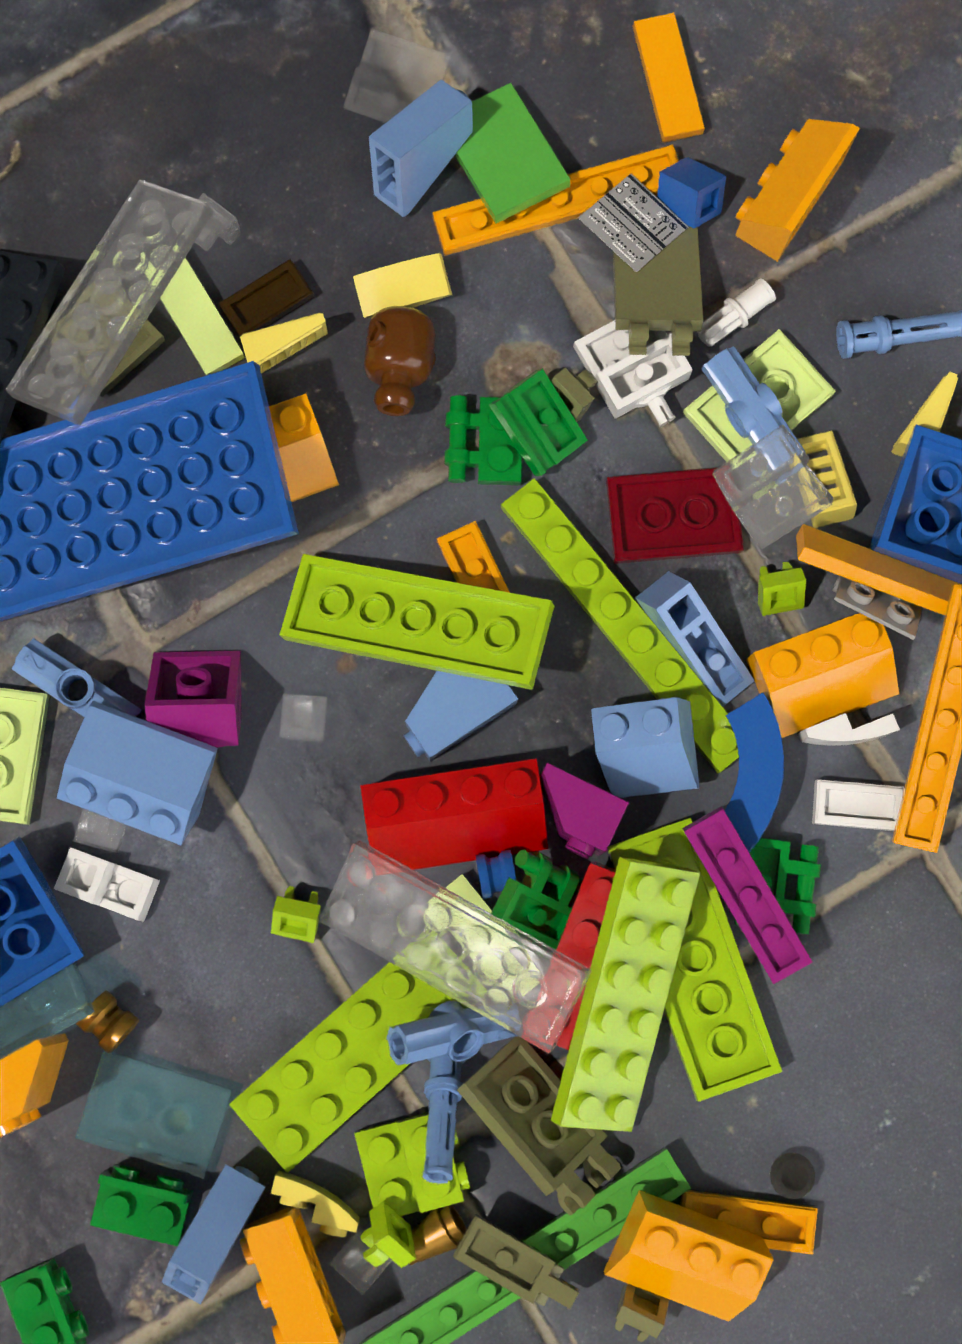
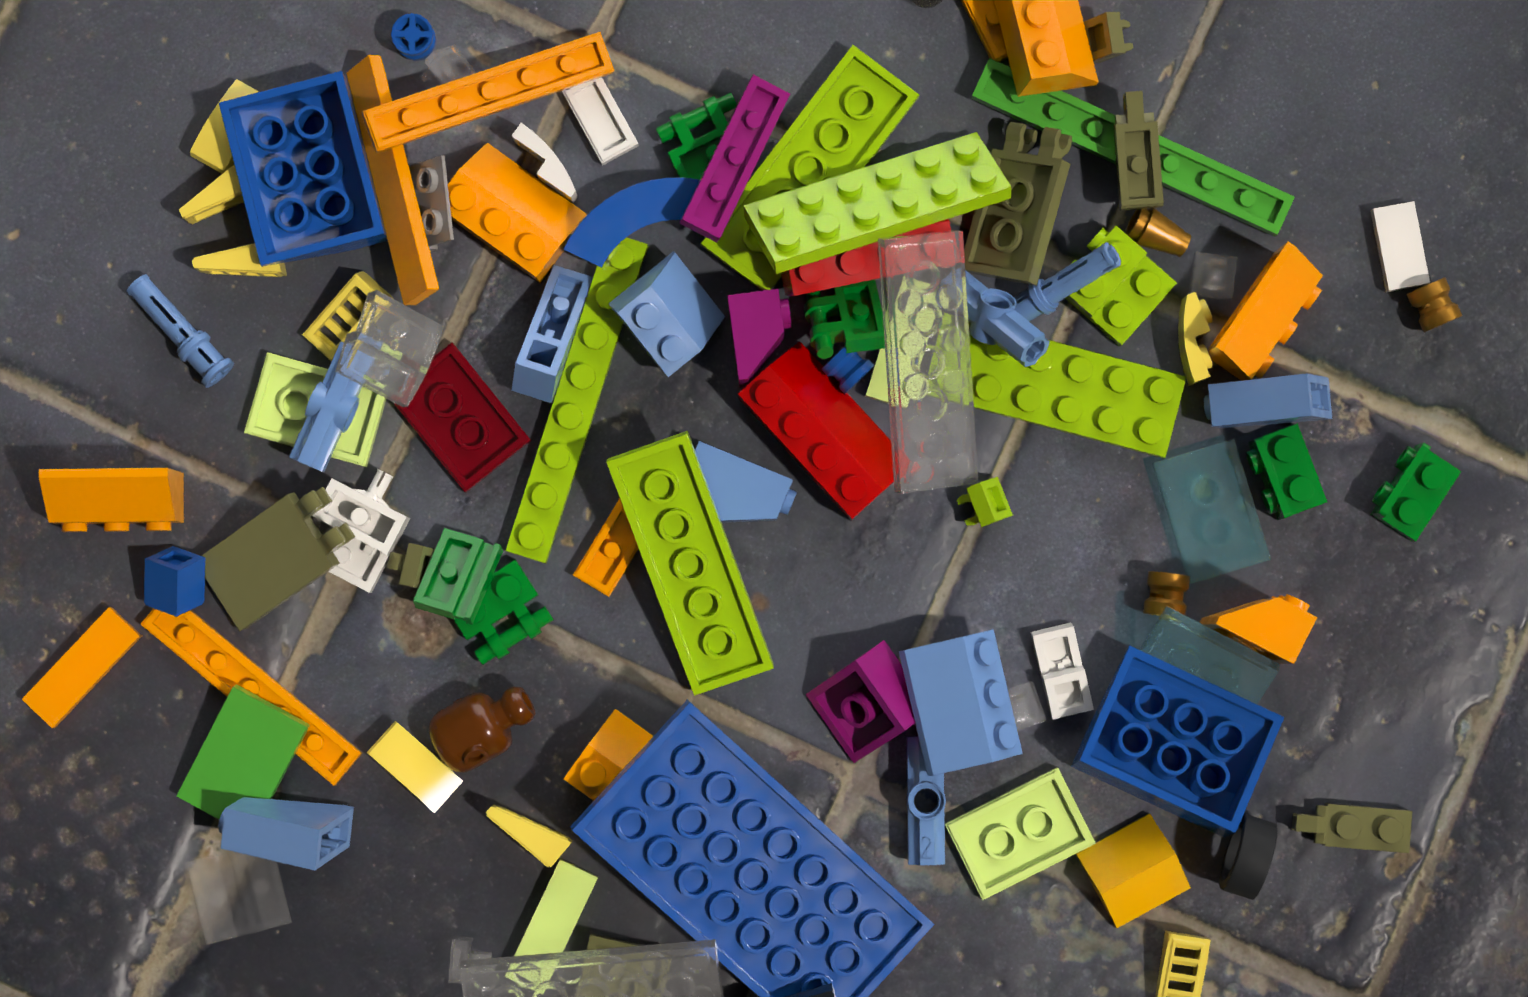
camera: 115 degrees left, 5 degrees up
dark brown tile [219,259,314,337] -> none
clear tile [280,694,328,742] -> none
lime tile [360,1201,416,1268] -> none
light grey sticker [578,174,688,272] -> none
white axle [697,278,776,347] -> none
lime tile [758,562,806,616] -> none

